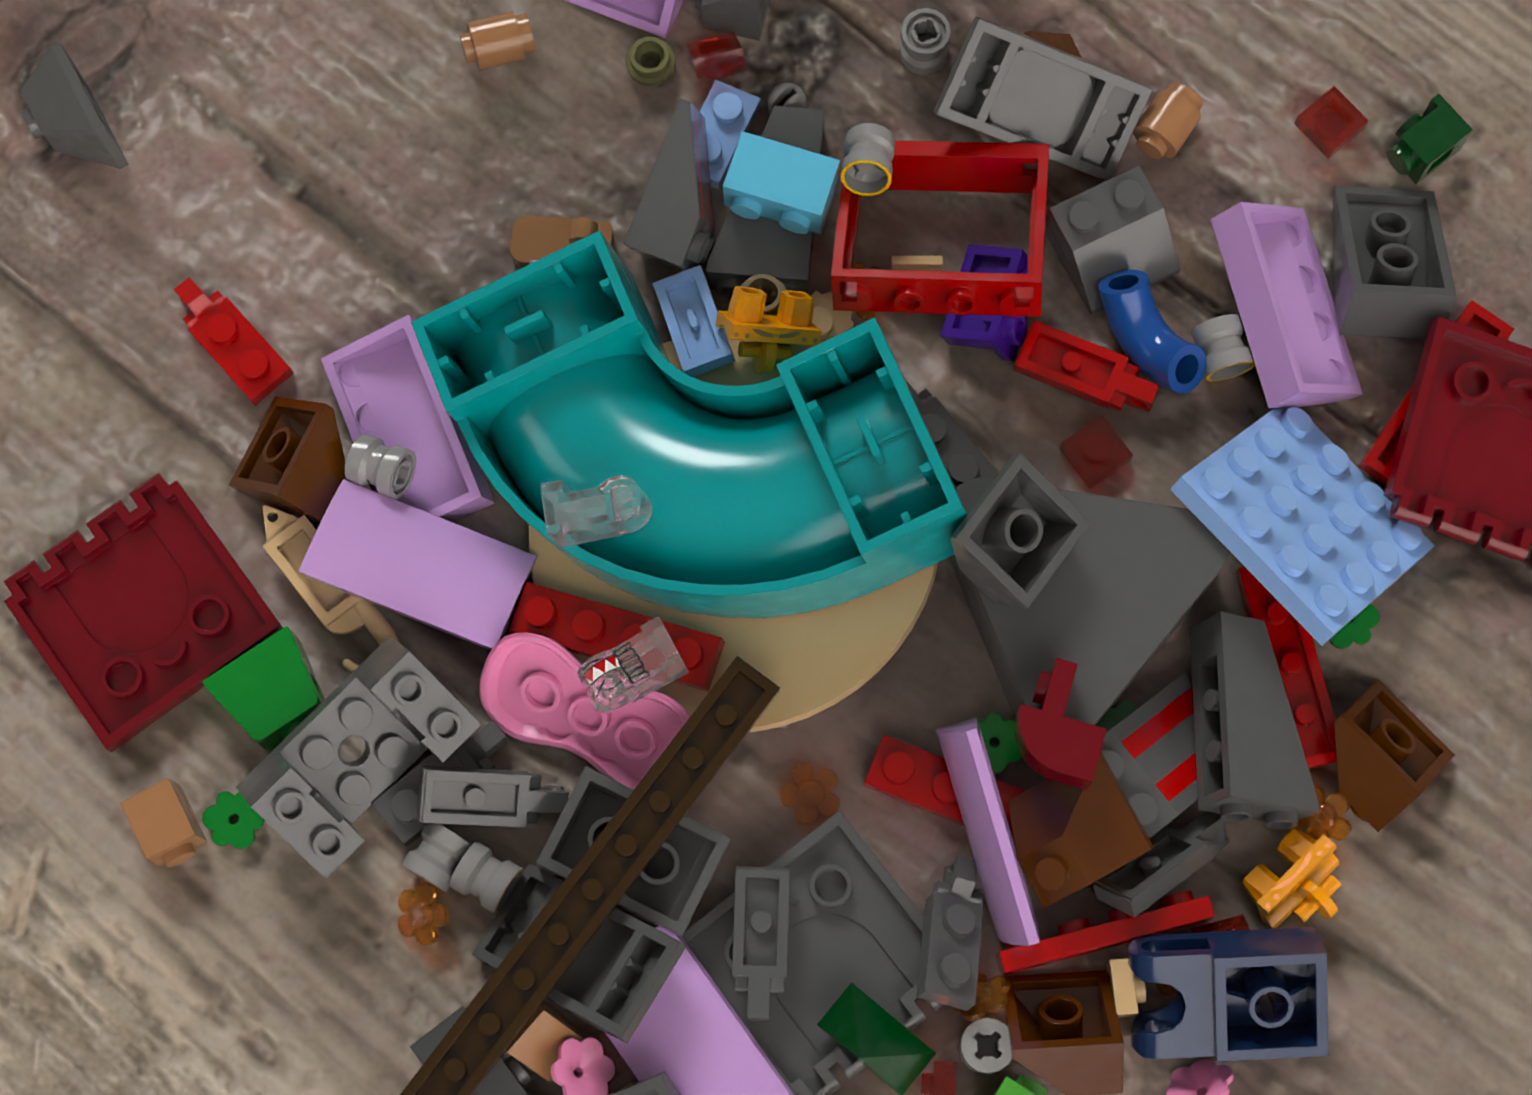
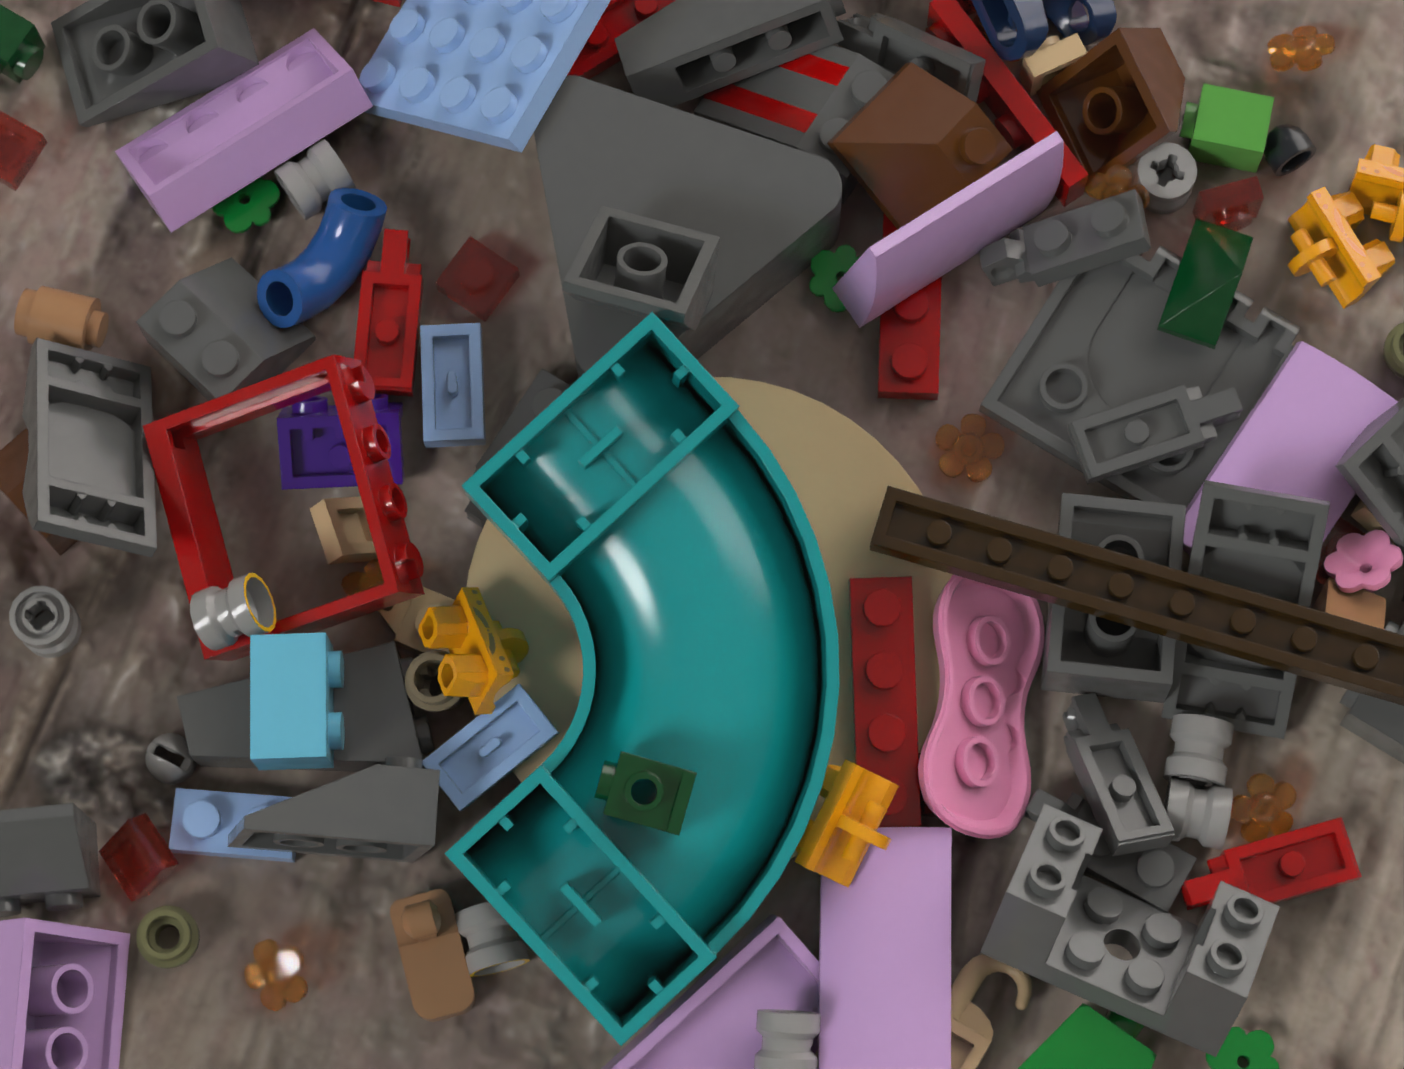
camera: 110 degrees left, 0 degrees up
clear leg [540,475,653,548] -> none
clear leg [577,616,689,713] -> none
dark red brick [1014,658,1107,790] -> none
none -> green plant [212,176,280,234]
none -> clear orange plant [244,939,308,1011]
none -> light blue plate [420,323,486,448]
none -> dark green brick [594,751,697,836]
none -> light orange hips [794,759,899,888]
none -> red hinge [1180,817,1362,911]

